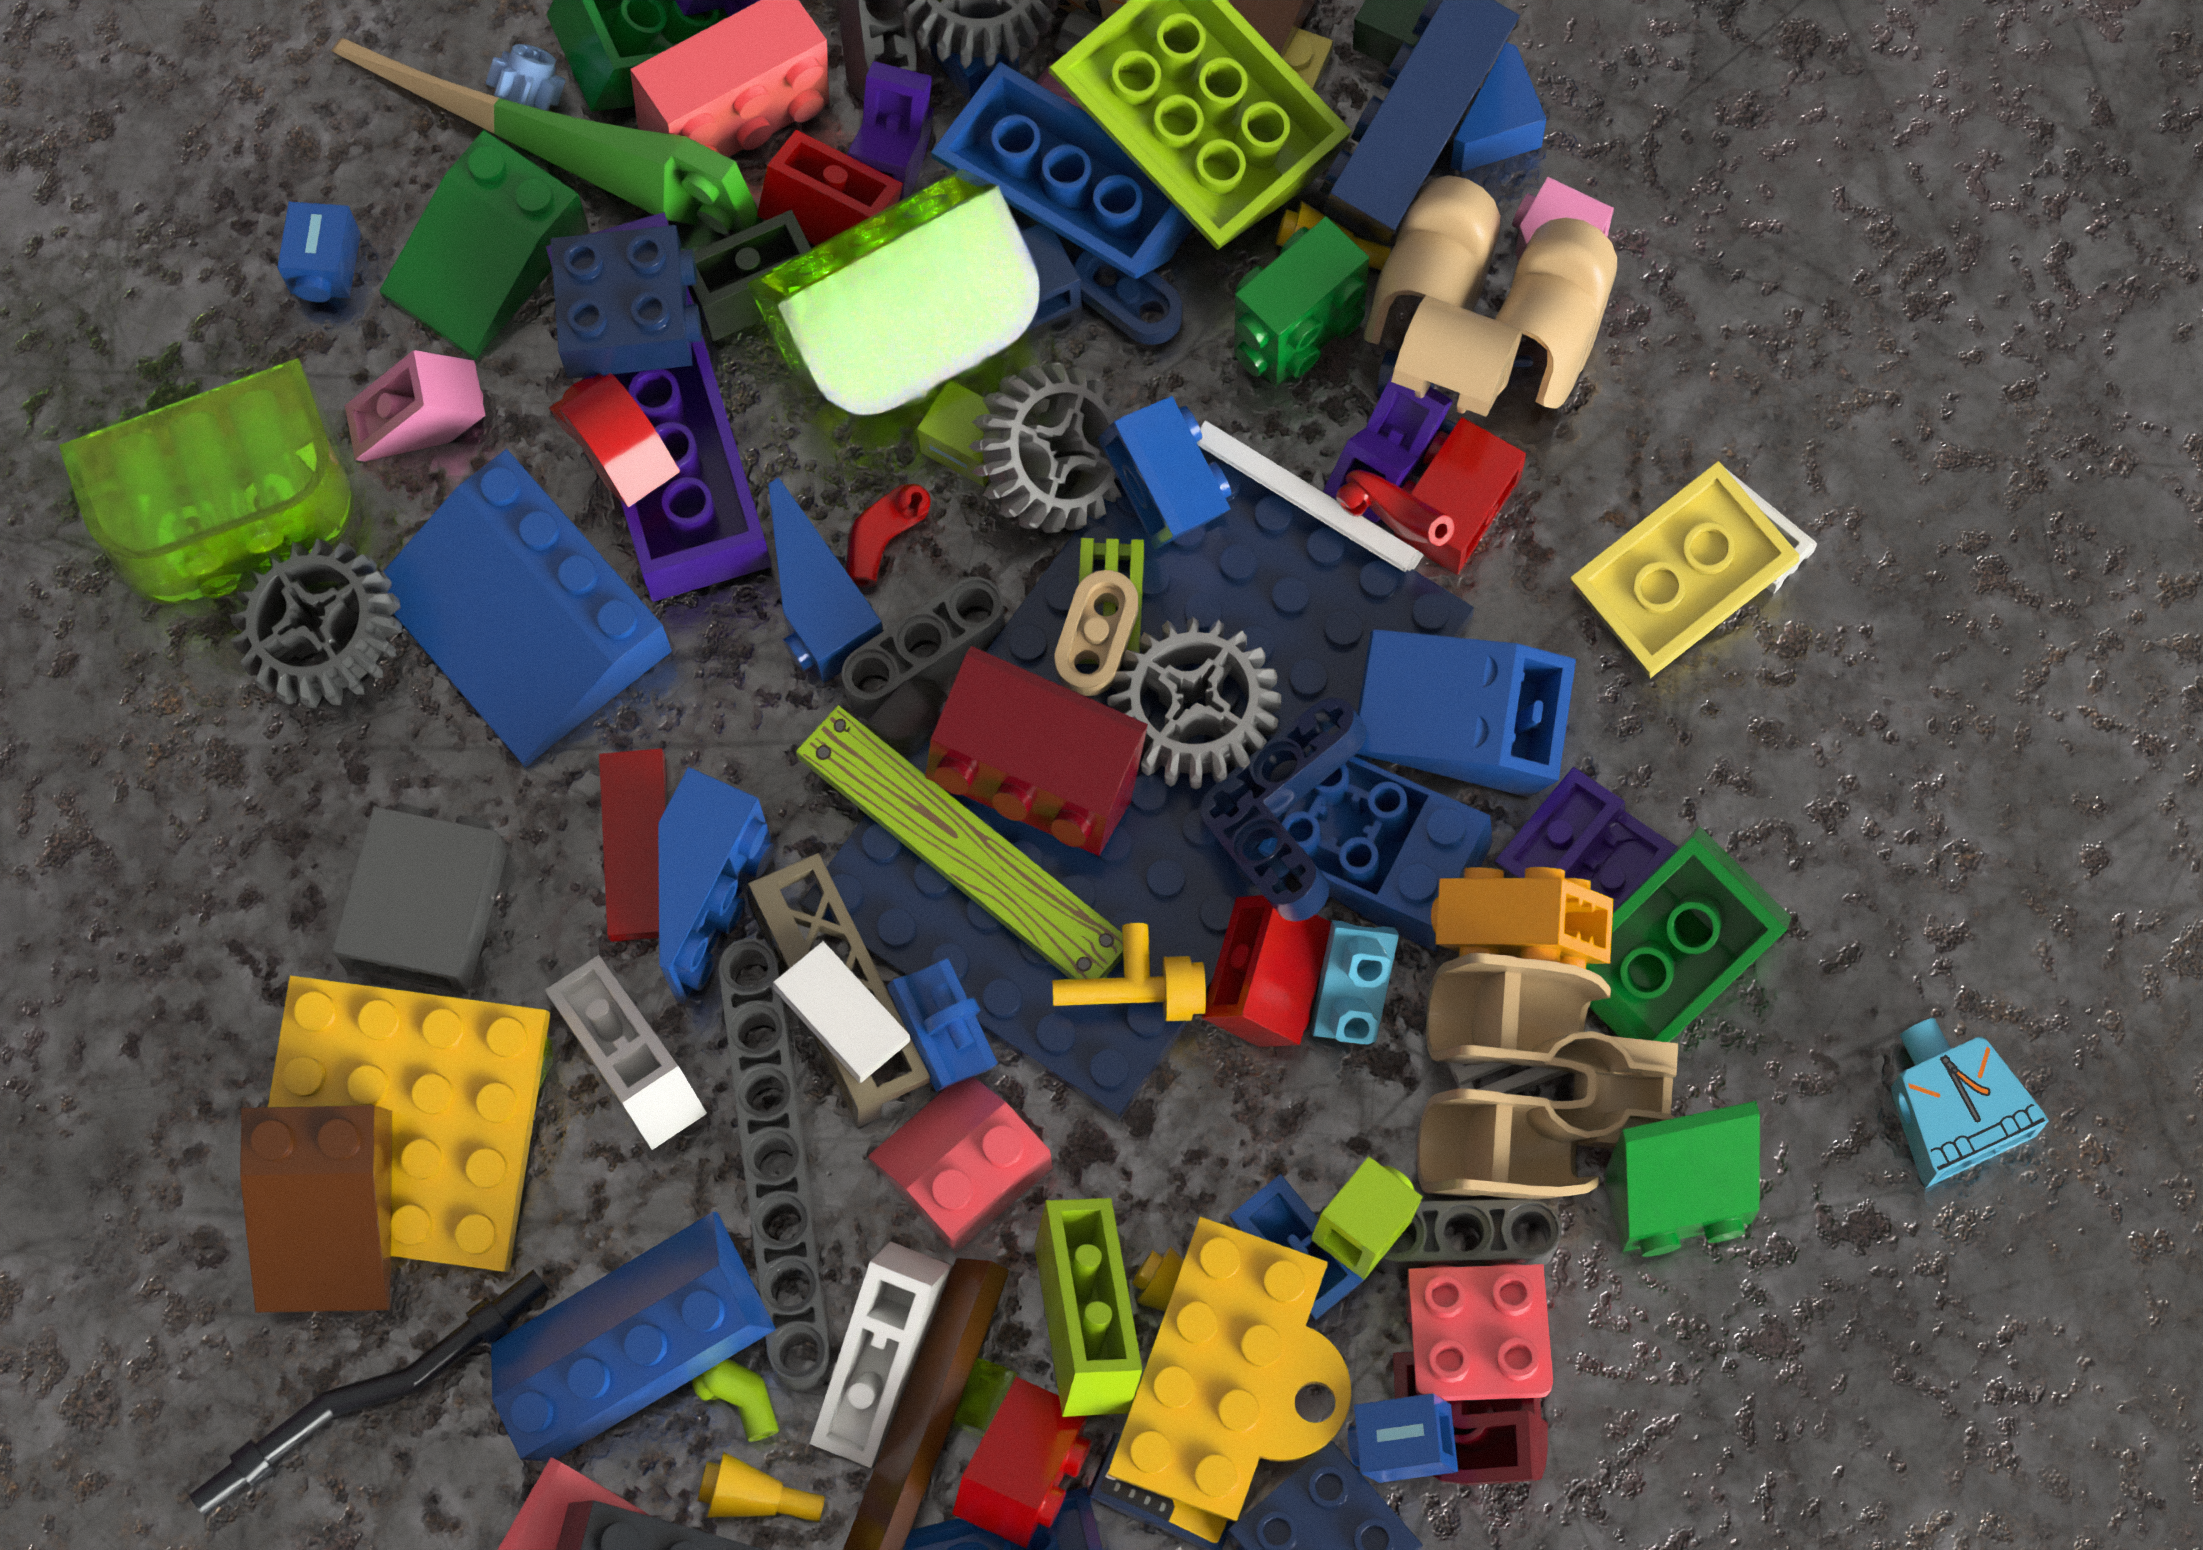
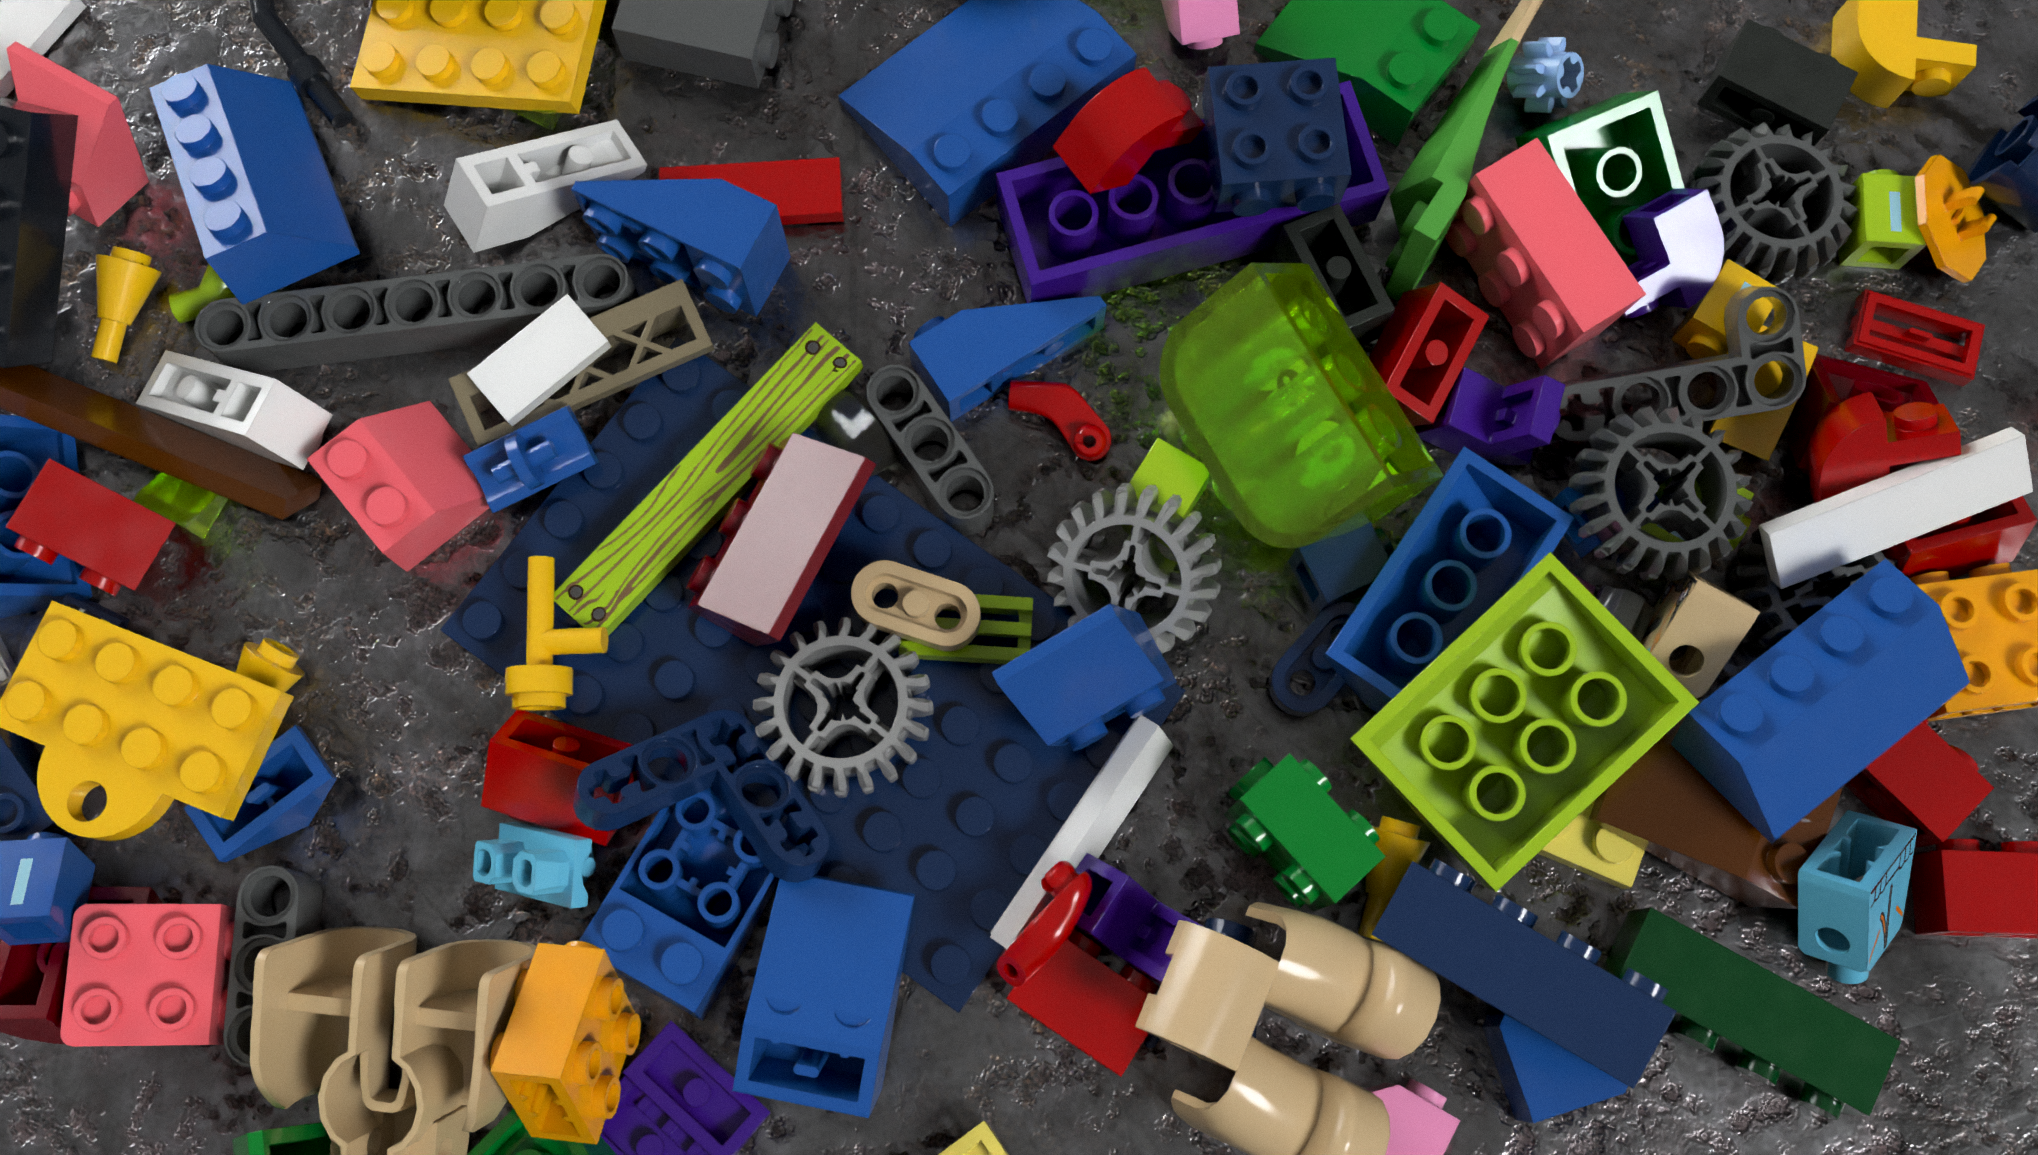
camera: 85 degrees right, 5 degrees up
lime brick [1034,1198,1143,1417] -> none
lime brick [1311,1156,1423,1280] -> none

